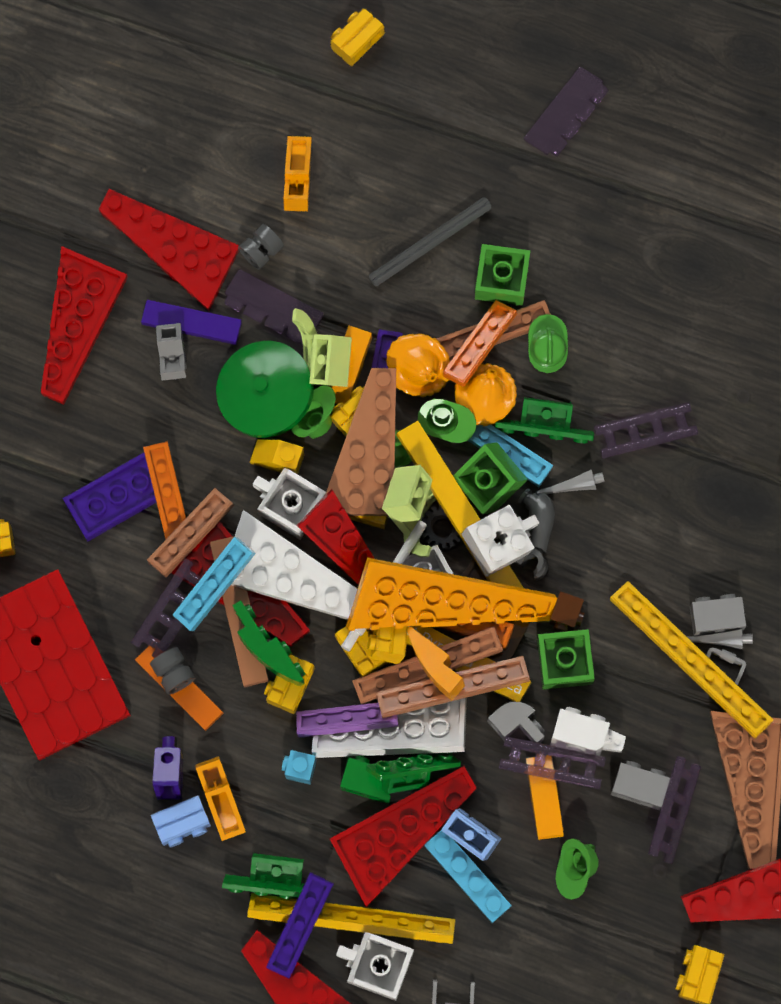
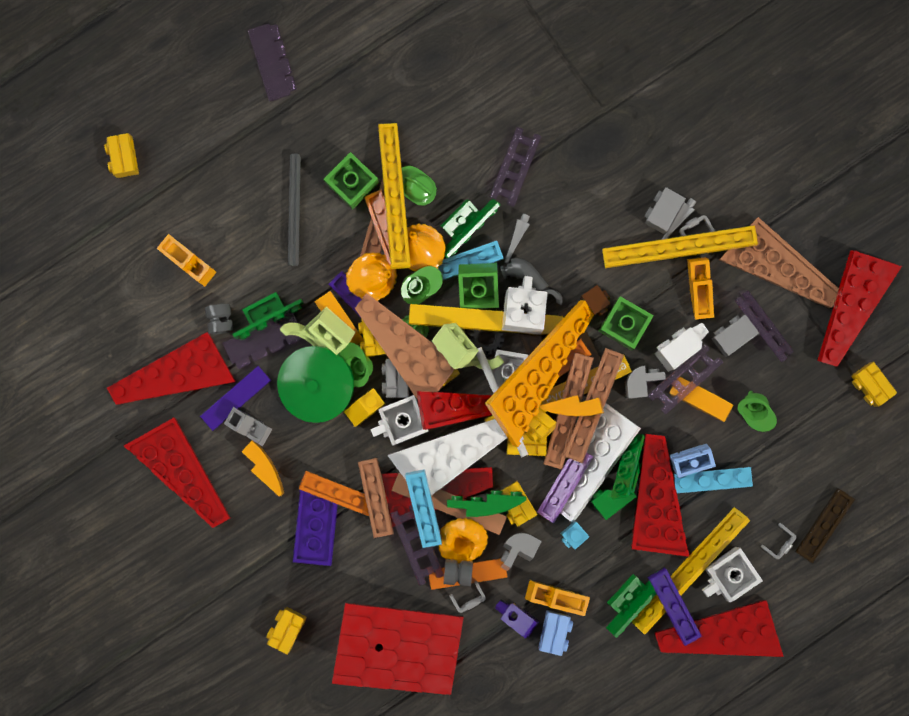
camera: 55 degrees left, 10 degrees up
none -> green bracket [232,292,304,340]
none -> light orange slope [242,440,284,497]
none -> yellow tile [378,123,411,269]
none -> light grey brick [382,359,410,398]
none -> light orange piece [438,518,488,564]
none -> light grey piece [449,581,486,613]
none -> light grey brick [500,533,541,571]
none -> light orange slope [687,257,714,320]

